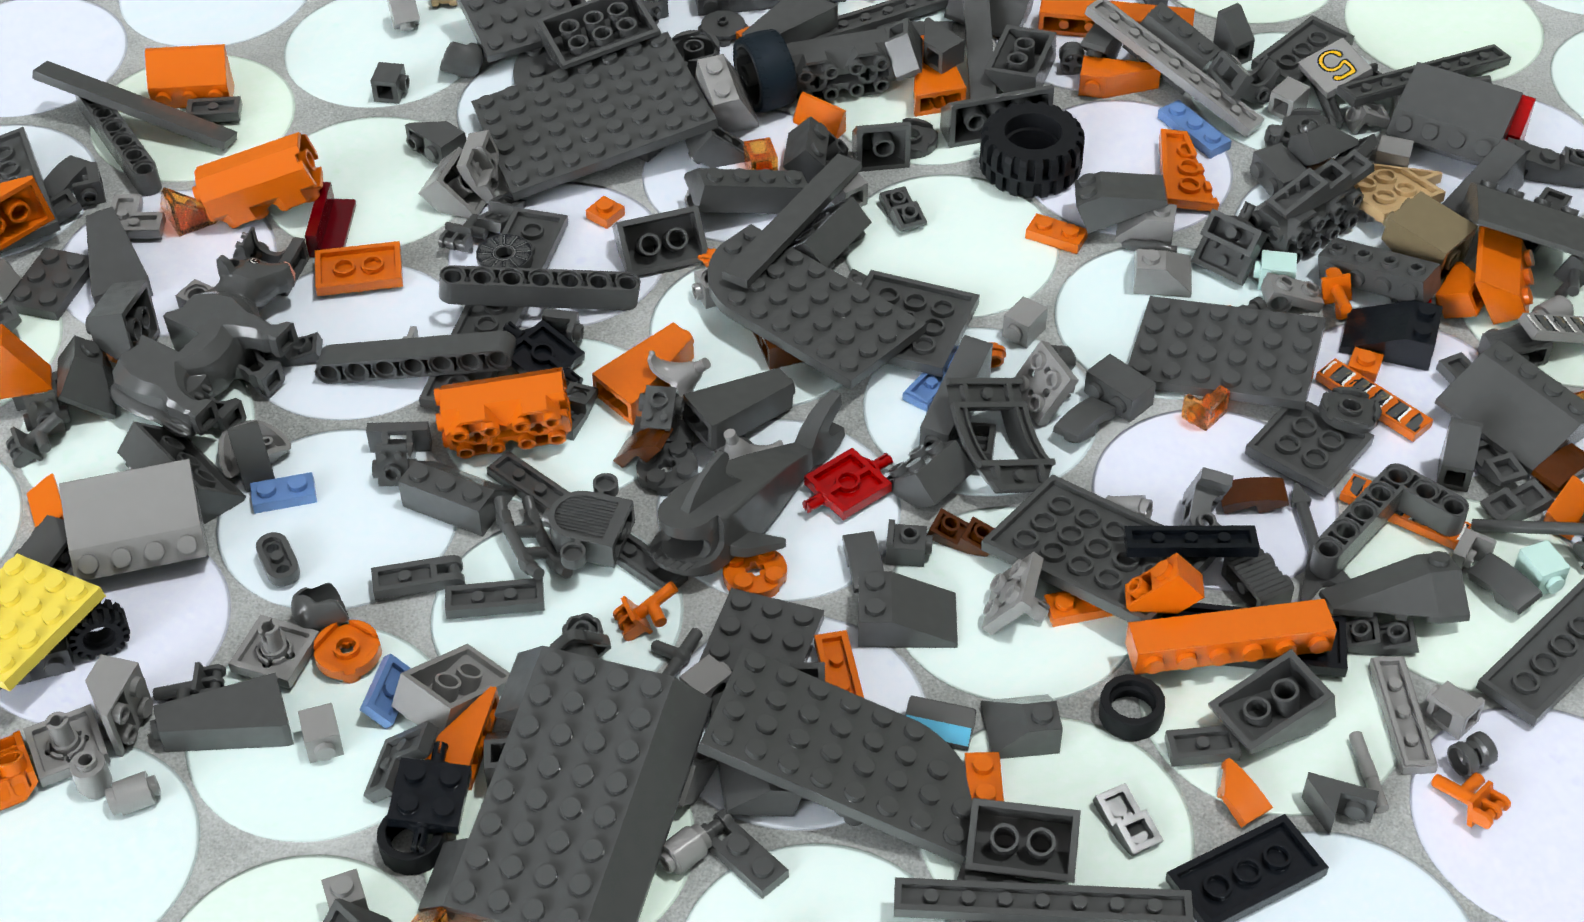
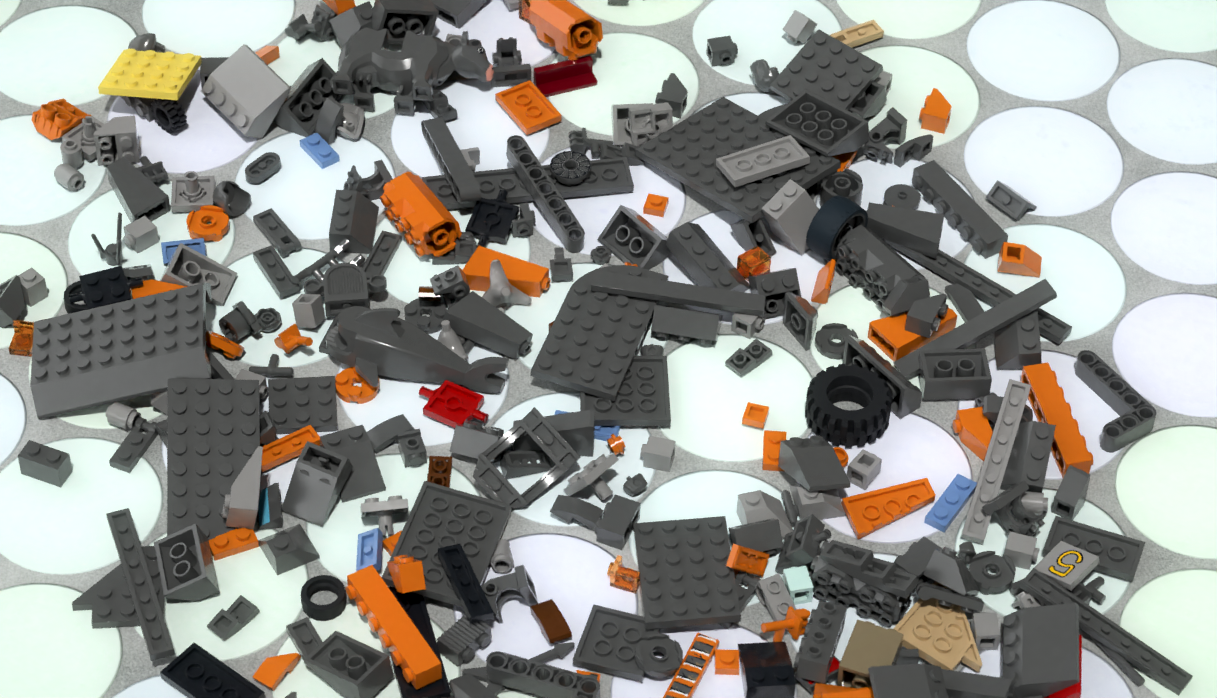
camera: 65 degrees right, 0 degrees up
none -> dark grey plant [91,212,123,266]
none -> light grey slope [222,446,263,529]
none -> dark grey slope [281,441,353,527]
none -> light grey brick [292,294,326,329]
none -> medium blue plate [356,528,383,571]
none -> dark grey plate [550,247,573,281]
none -> dark grey plate [590,246,611,265]
none -> light grey plate [716,135,810,187]
none -> orange plate [726,544,770,577]
none -> dark grey brick [728,519,783,554]
none -> orange plate [742,402,769,429]
none -> light grey brick [847,449,882,490]

